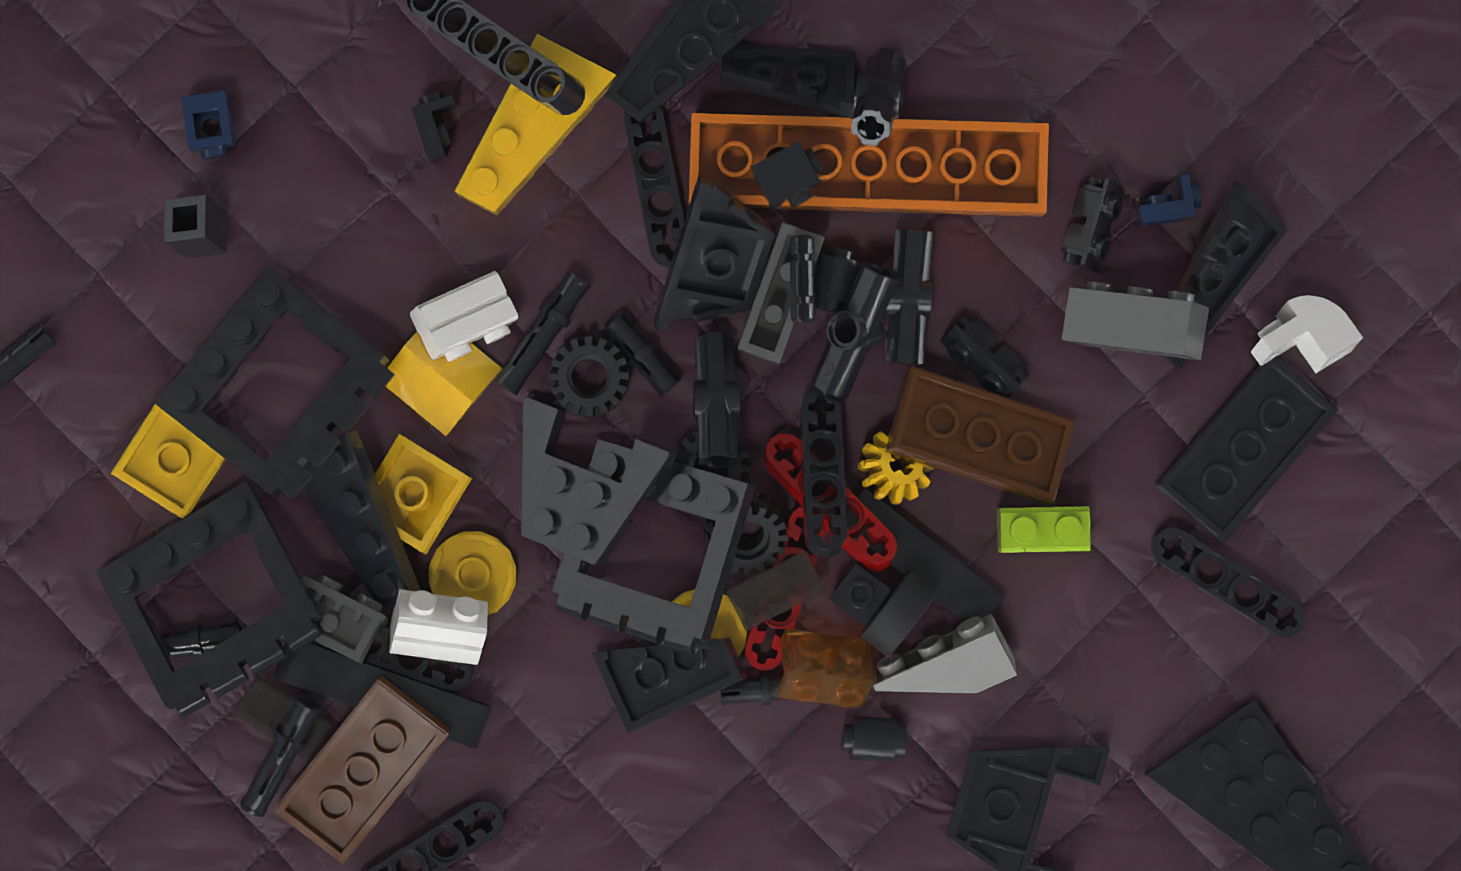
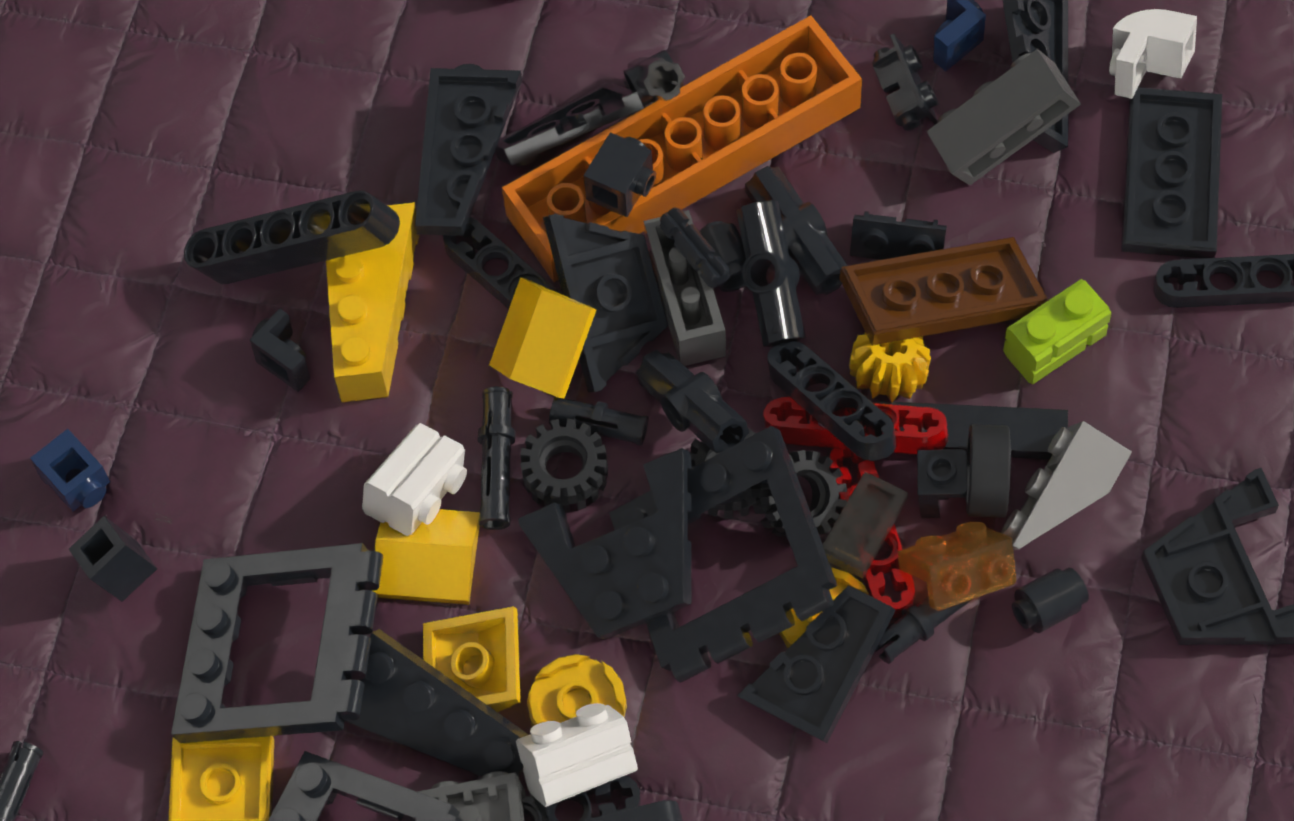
camera: 30 degrees left, 25 degrees down
none -> yellow slope [489,277,596,399]

